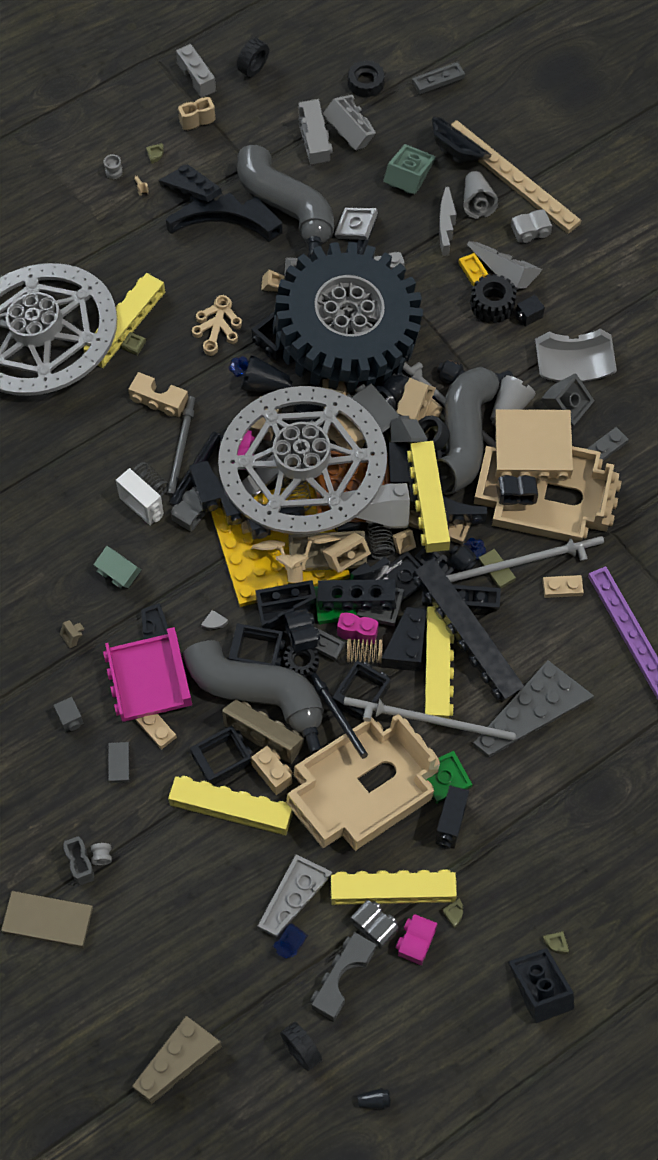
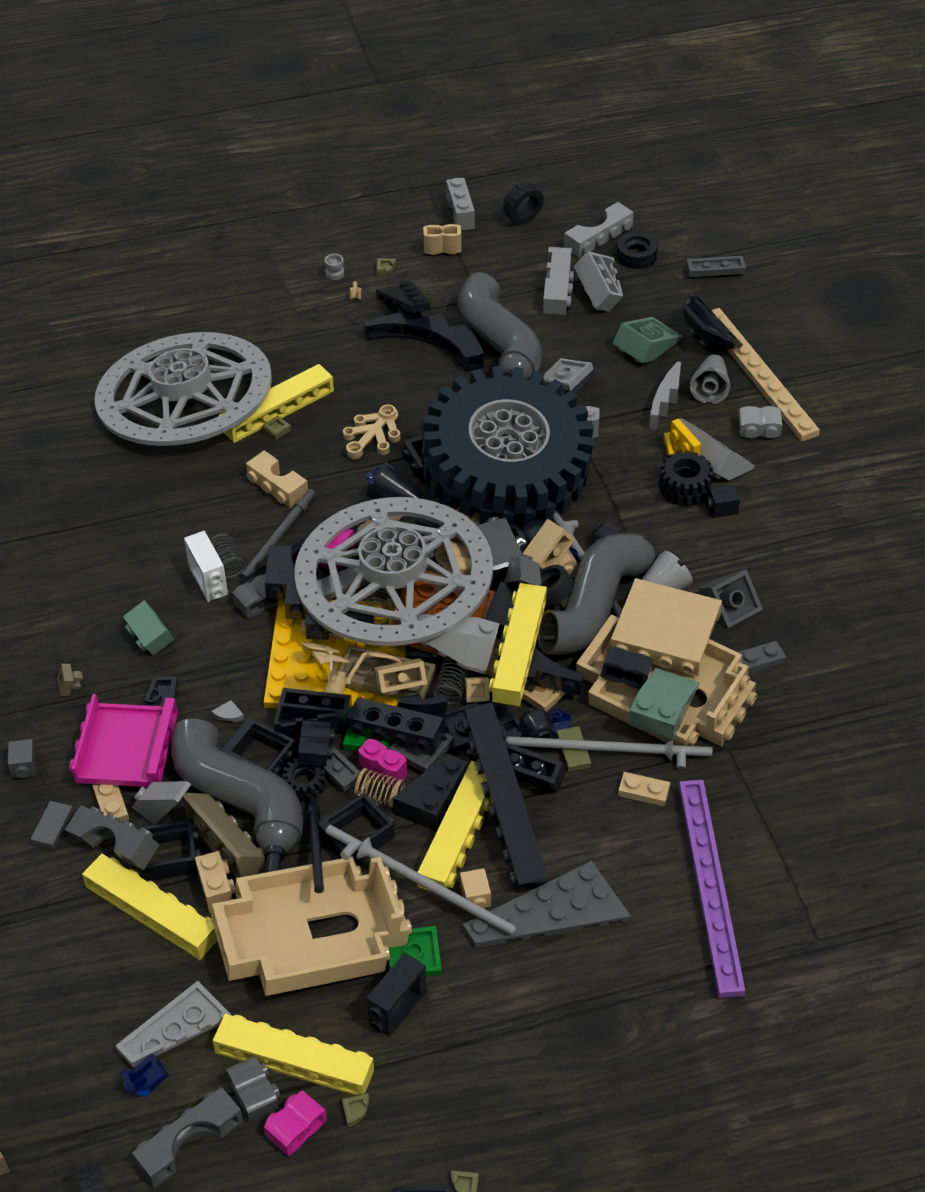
camera: 20 degrees right, 15 degrees down
light grey panel [535,329,617,382] -> none
none -> dark grey arch [65,805,159,870]
none -> light grey slope [132,781,191,825]
none -> tan brick [460,868,491,908]
none -> light grey arch [564,202,633,258]
none -> sand green slope [630,668,699,740]
none -> yellow plate [670,418,701,456]

